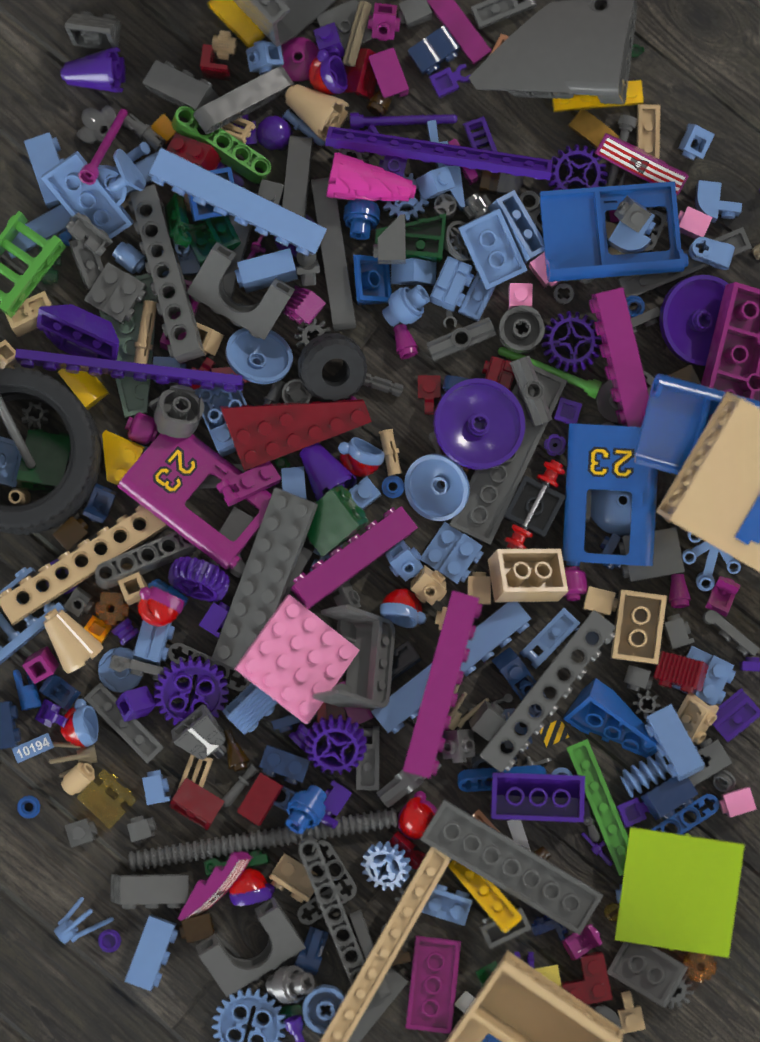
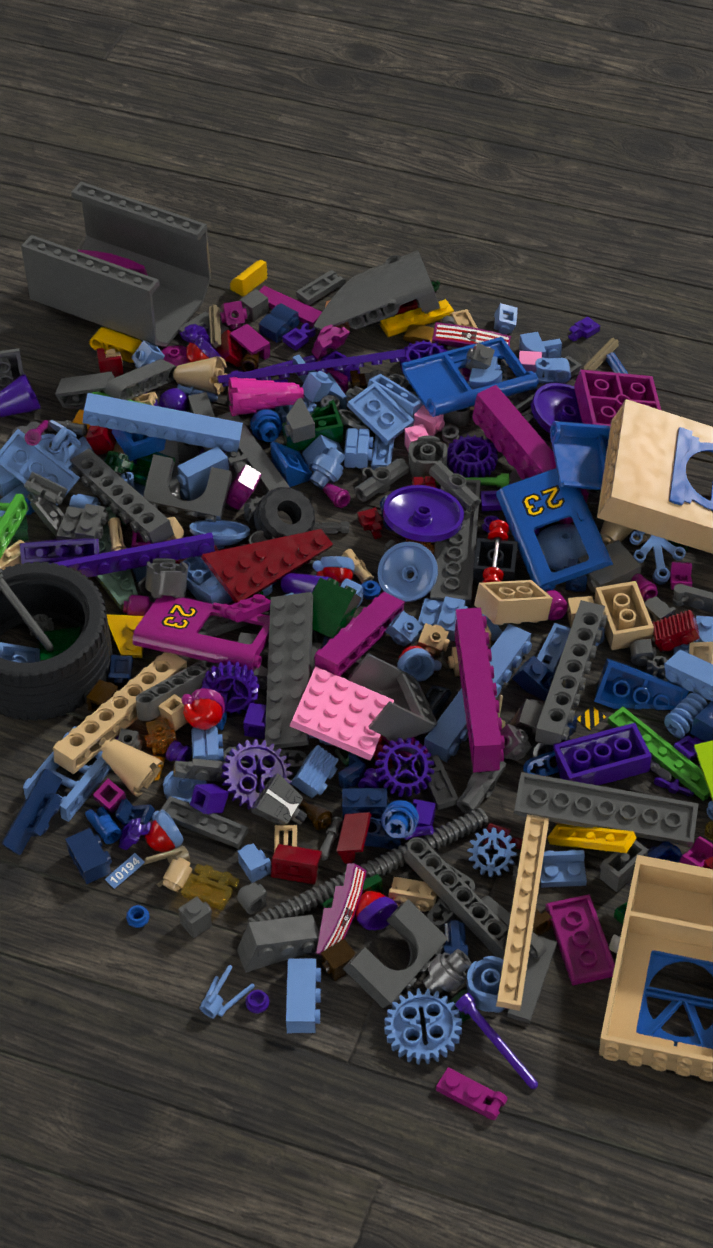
camera: 25 degrees left, 35 degrees down
red piece [398,791,437,839] -> none
none -> magenta cylinder [312,325,350,360]

